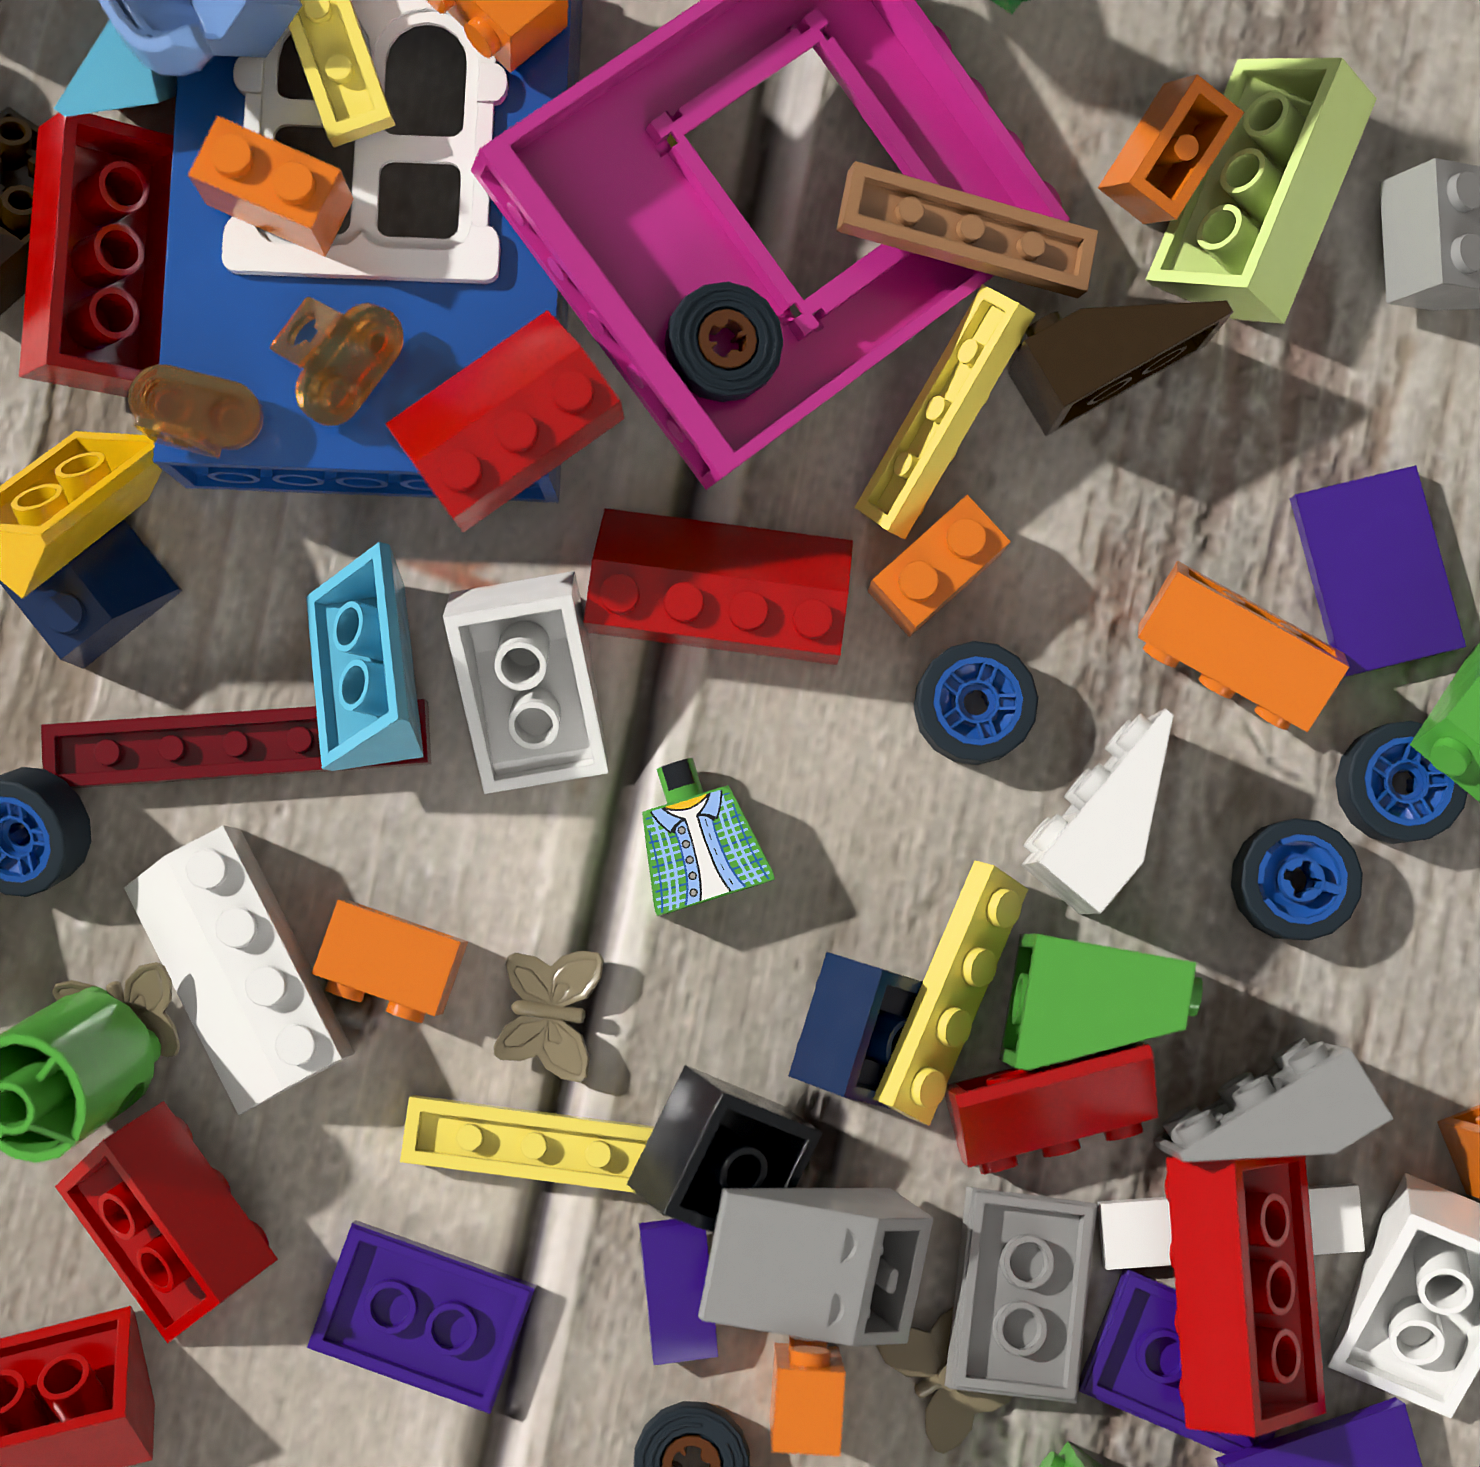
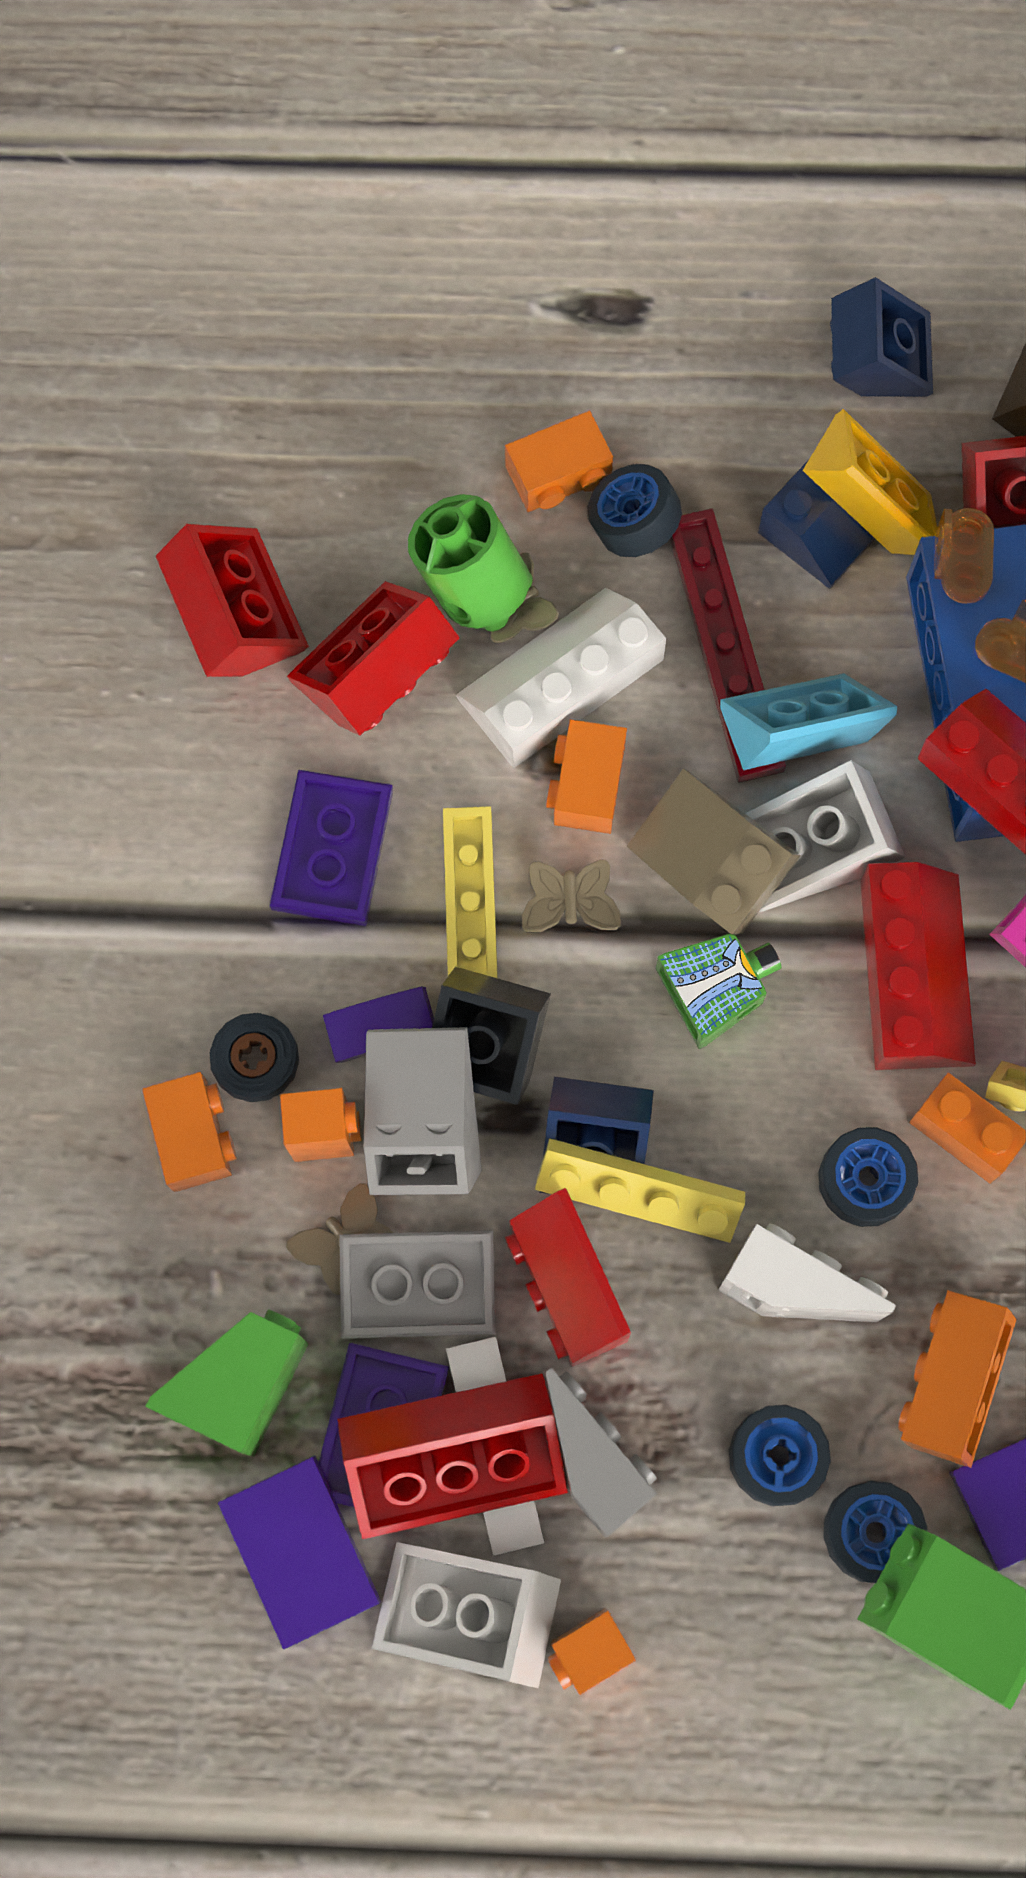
camera: 85 degrees right, 10 degrees down
bright green slope [999,934,1203,1070] -> none
none -> dark tan slope [626,768,801,934]

